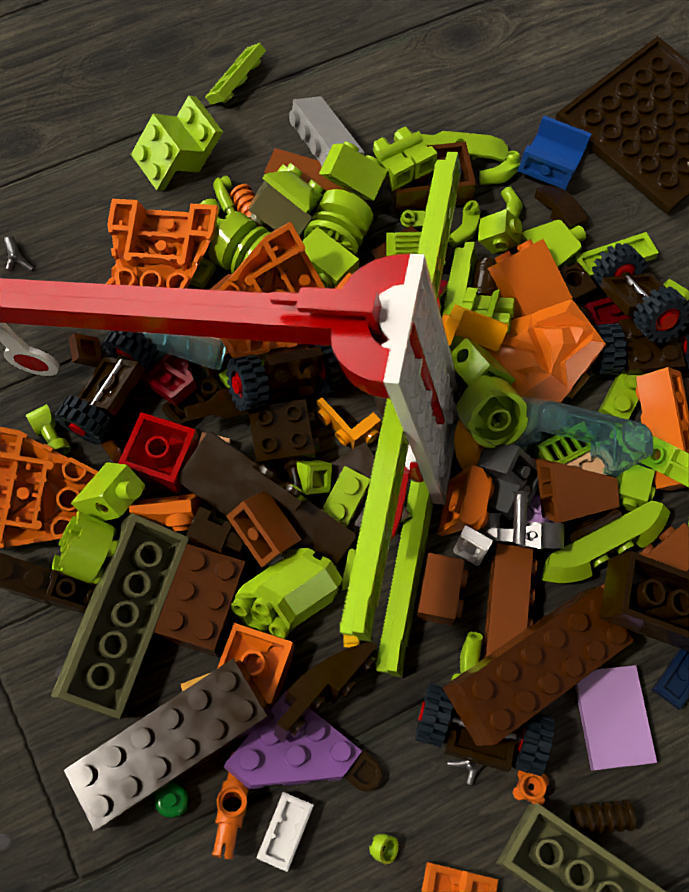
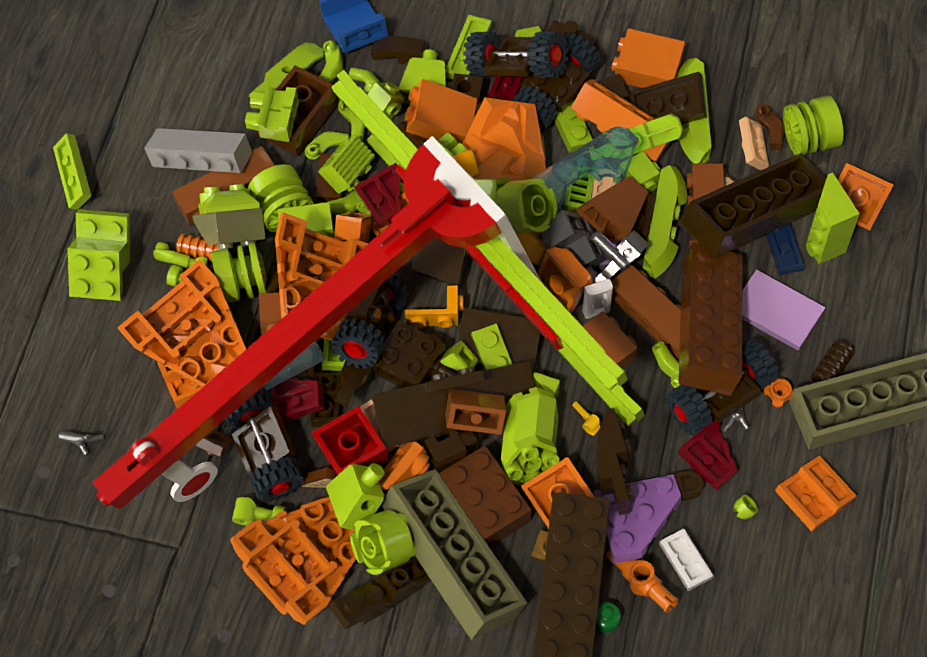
camera: 45 degrees left, 5 degrees down
lime brick [319,141,388,201] -> none
none -> dark red wing [678,420,738,491]

